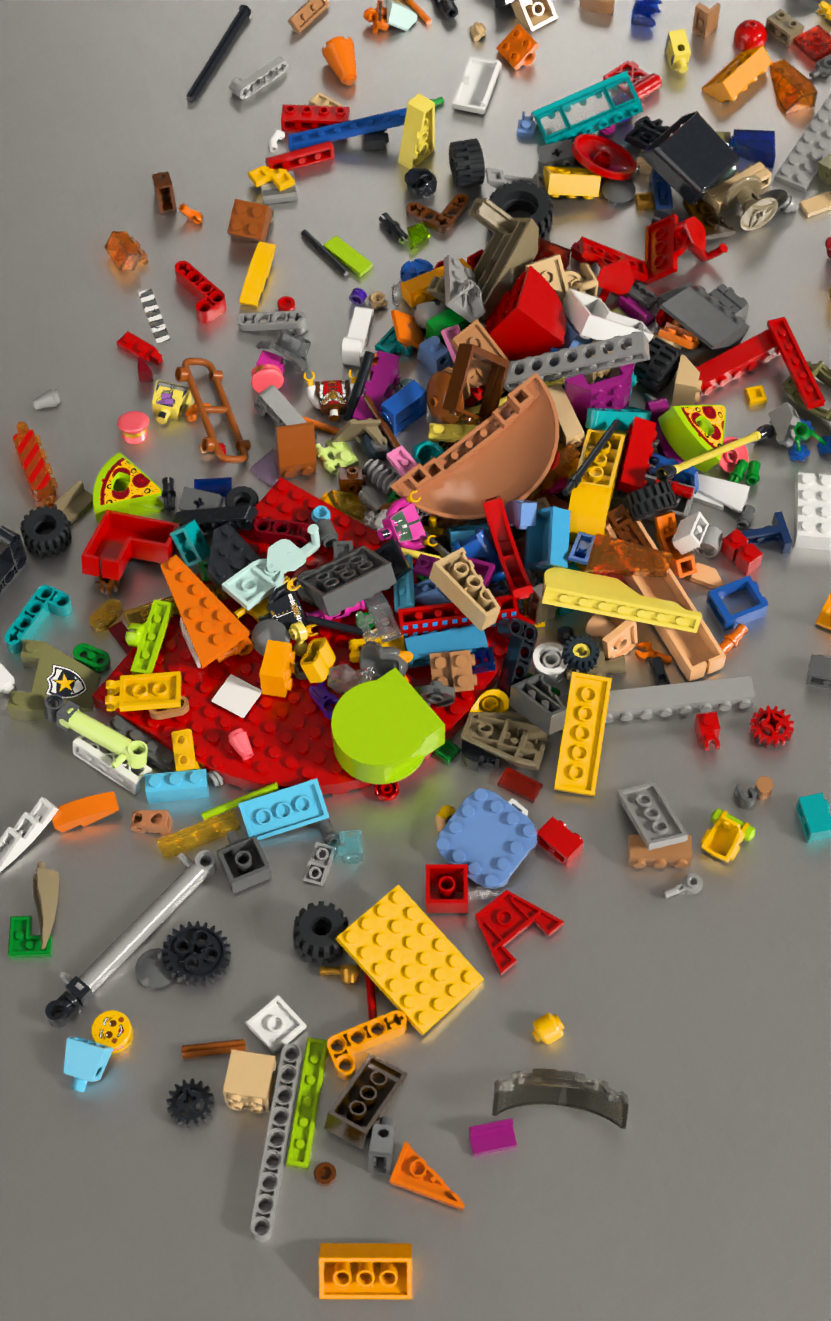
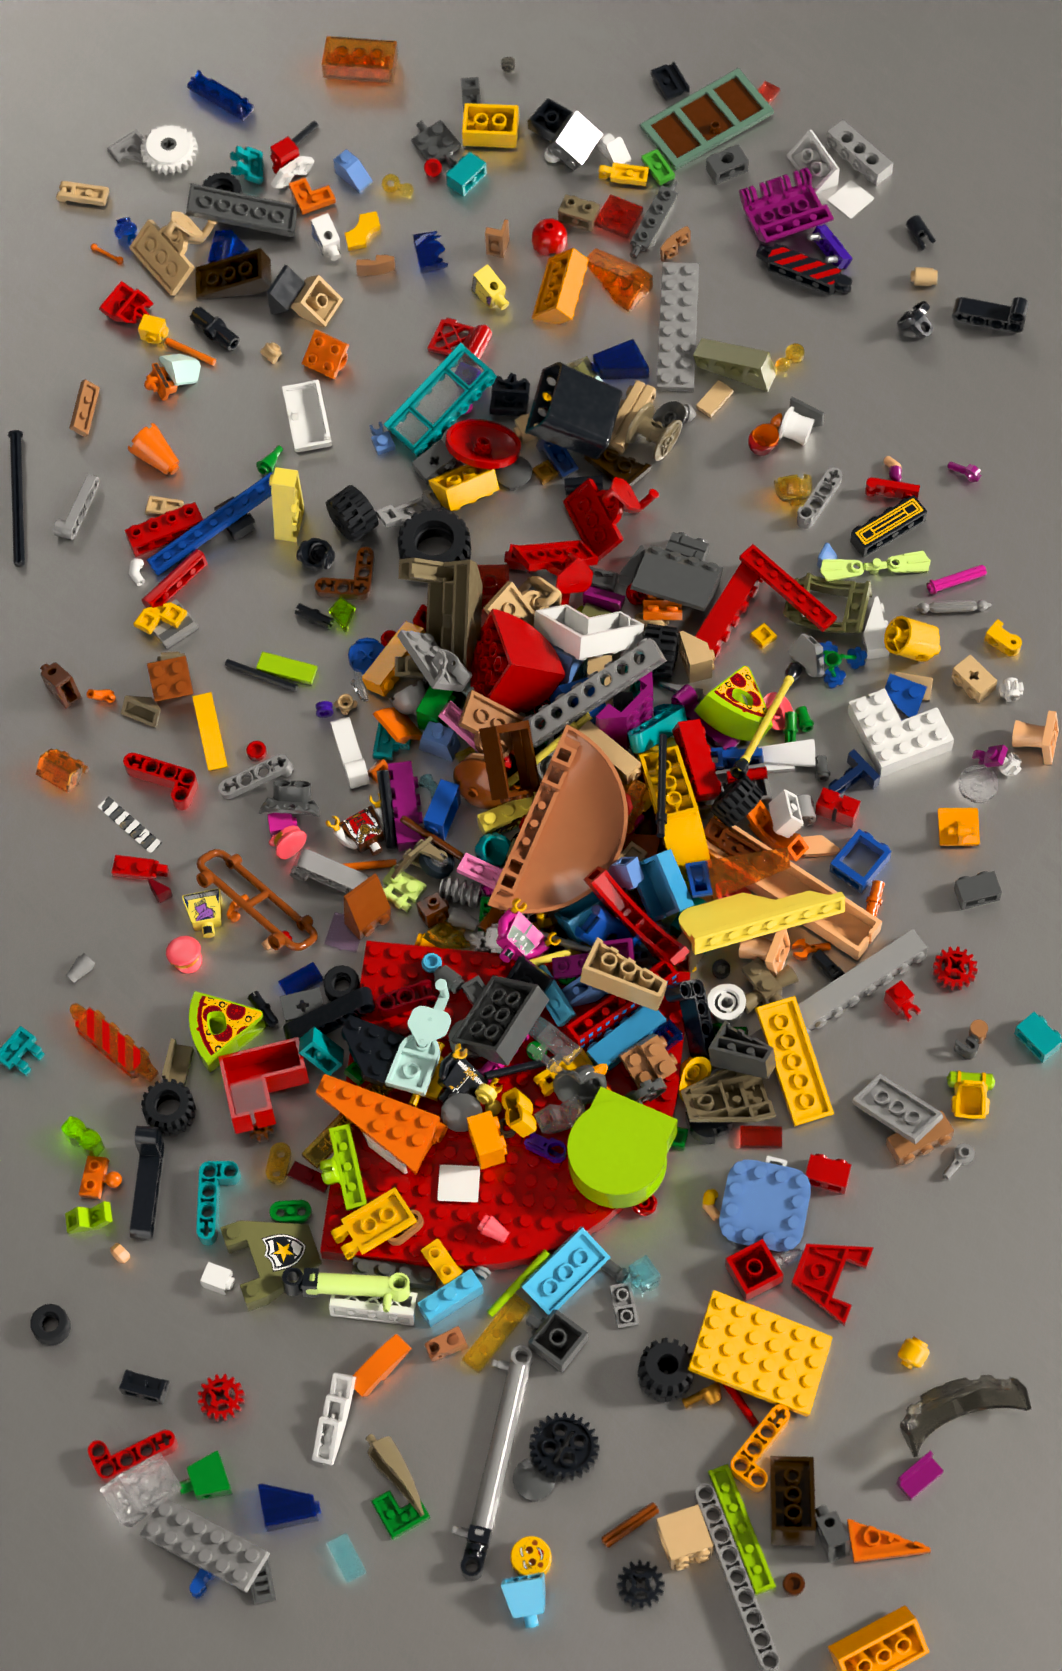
camera: 25 degrees left, 5 degrees up
white plate [245,995,307,1055] -> none
black bush [562,634,600,673] -> none
none -> dark tan slope [120,695,161,728]

